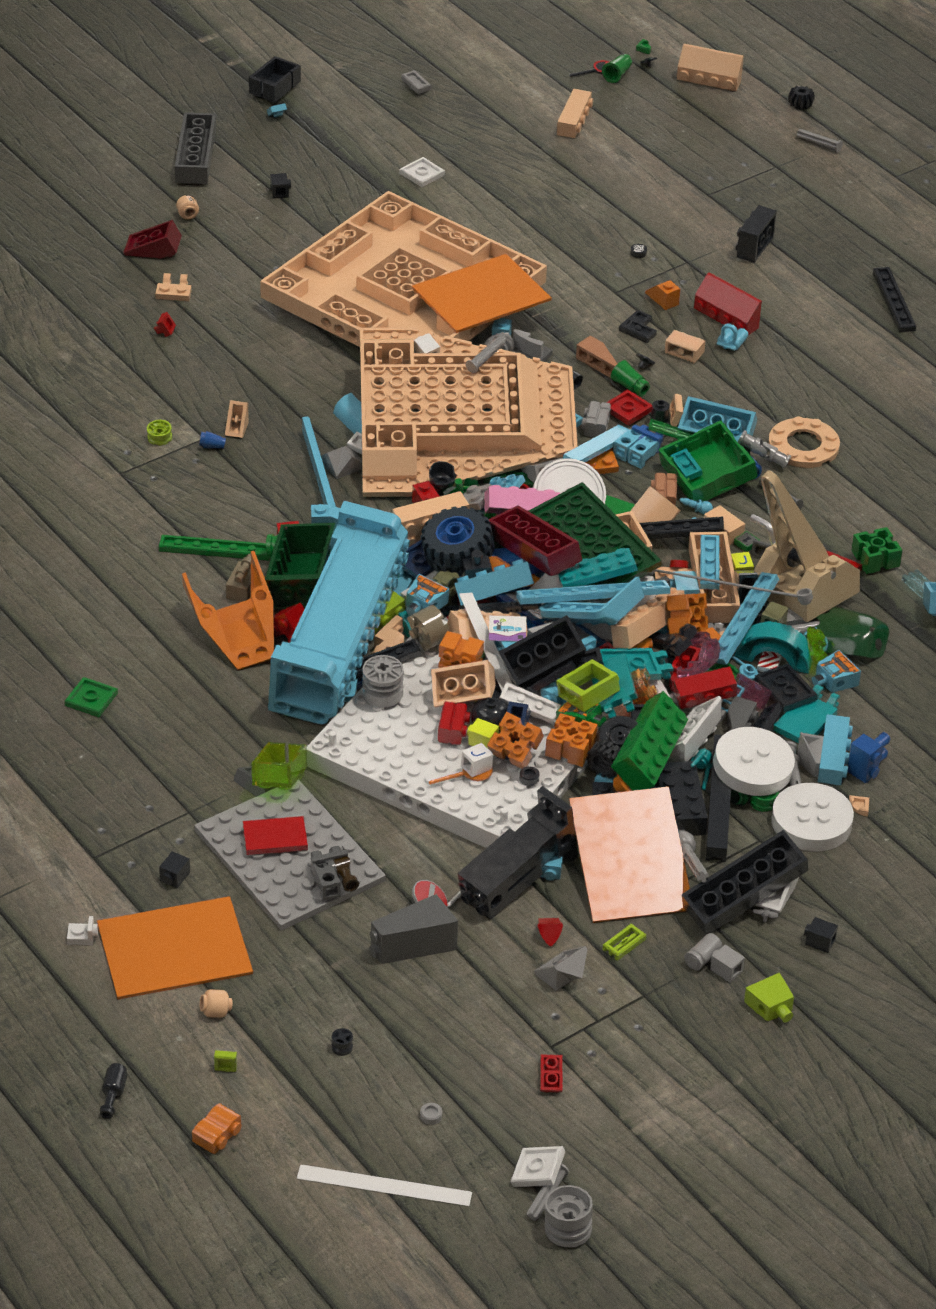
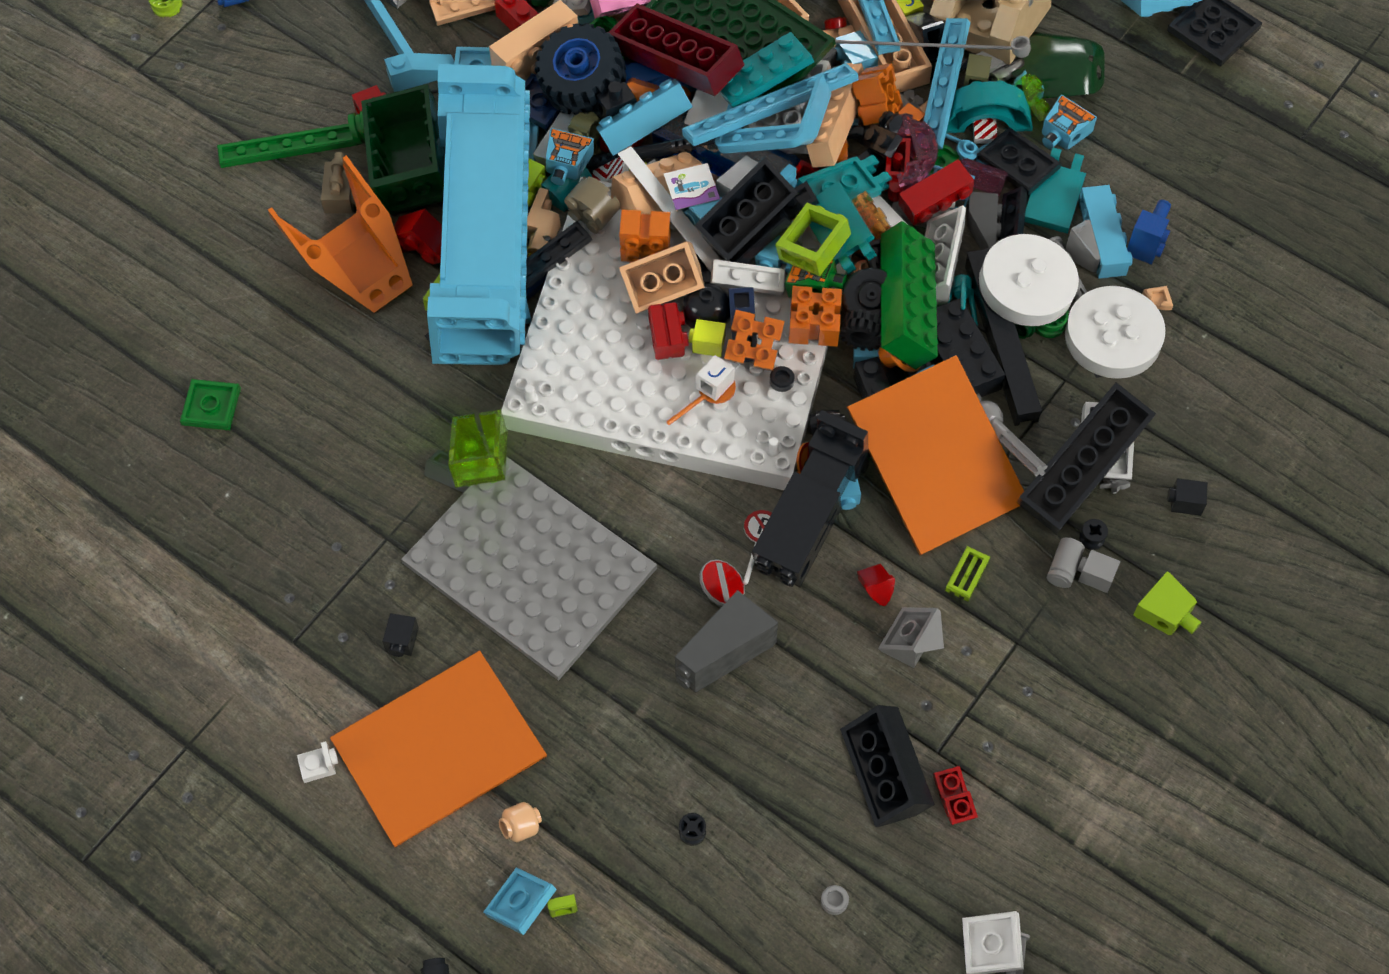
camera: 15 degrees left, 20 degrees up
red tile [243,816,308,855] -> none
dark grey hips [311,846,359,901] -> none
light grey wheel [363,655,404,707] -> none
none -> medium azure tile [484,867,557,935]
none -> black slope [840,705,935,827]
none -> black wheel [1079,519,1108,550]

